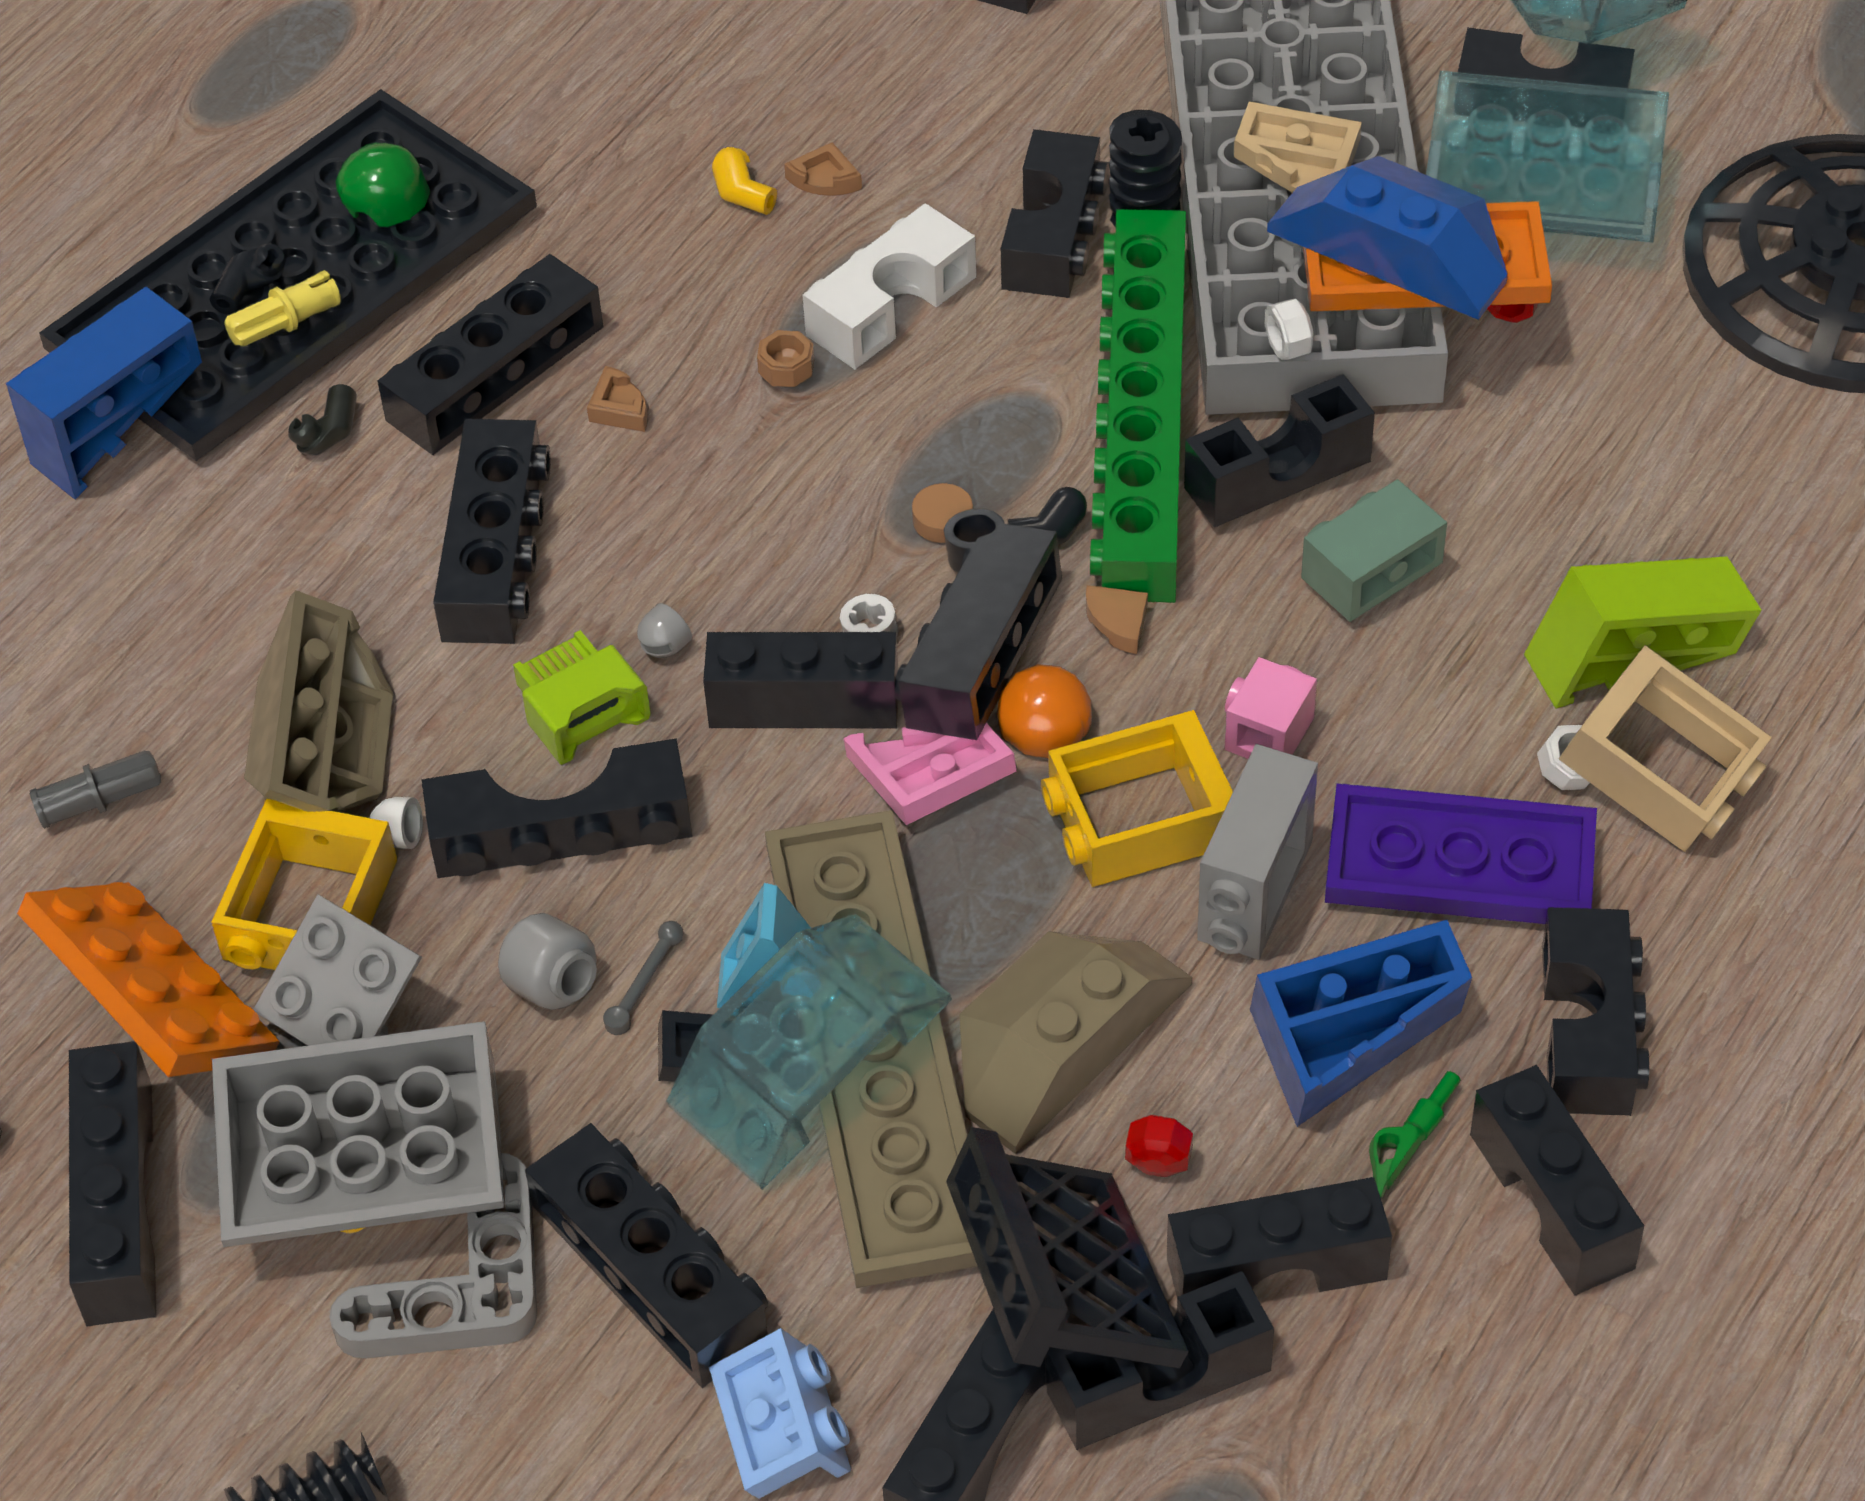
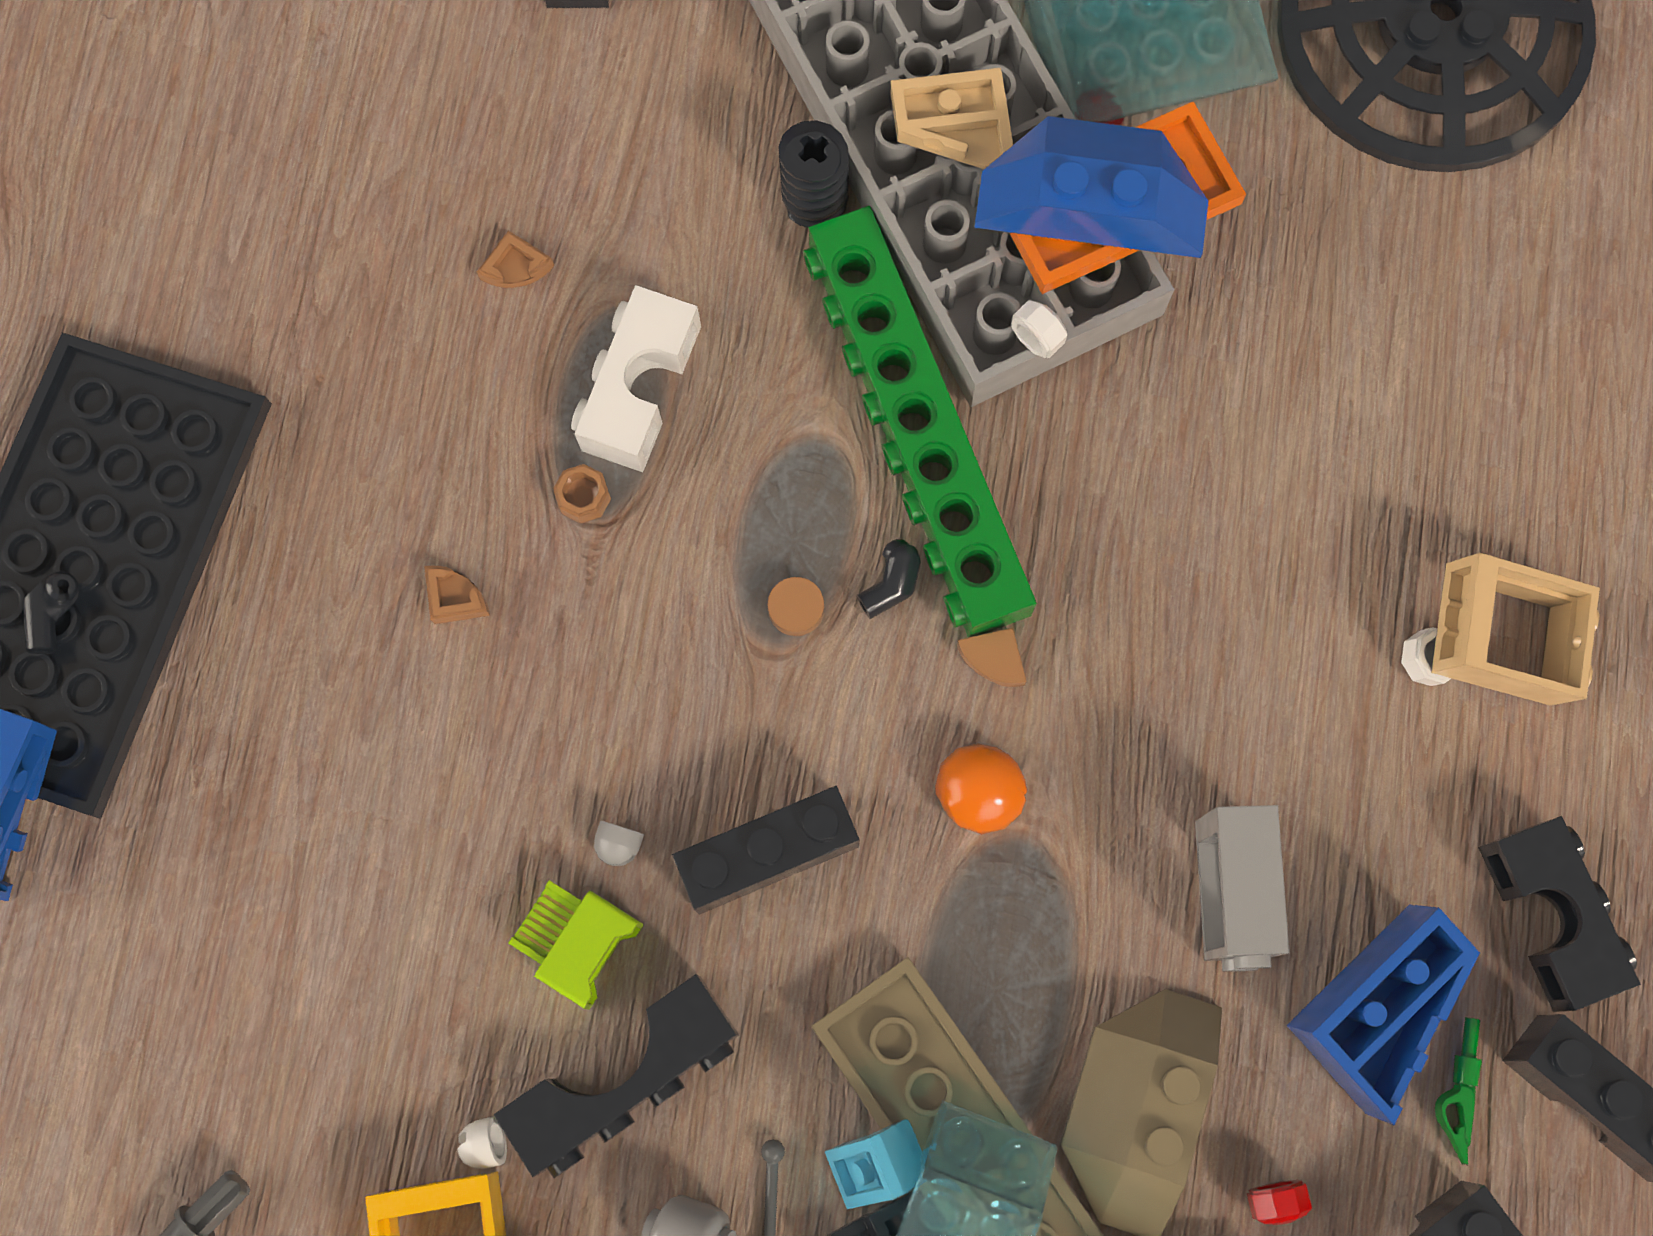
camera: 25 degrees left, 25 degrees up
light yellow axle [224,270,341,346] -> none
dark tan wedge [244,590,393,812] -> none
pearl dark grey arm [288,384,357,455] -> none
green hair [336,142,431,227] -> none
black brick [377,254,604,455] -> none
black brick [433,419,551,644] -> none
yellow arm [712,147,777,215] -> none
white bush [840,594,898,637] -> none
bright pink wing [843,723,1017,825] -> none
black hinge [894,509,1062,740] -> none
black arch [1000,129,1109,298] -> none
yellow window [1041,710,1233,887] -> none
black arch [1184,374,1375,528] -> none
bright pink brick [1225,657,1317,759] -> none
sand green brick [1301,479,1447,622] -> none
dark purple plate [1325,783,1597,924] -> none
lime wedge [1524,556,1762,709] -> none

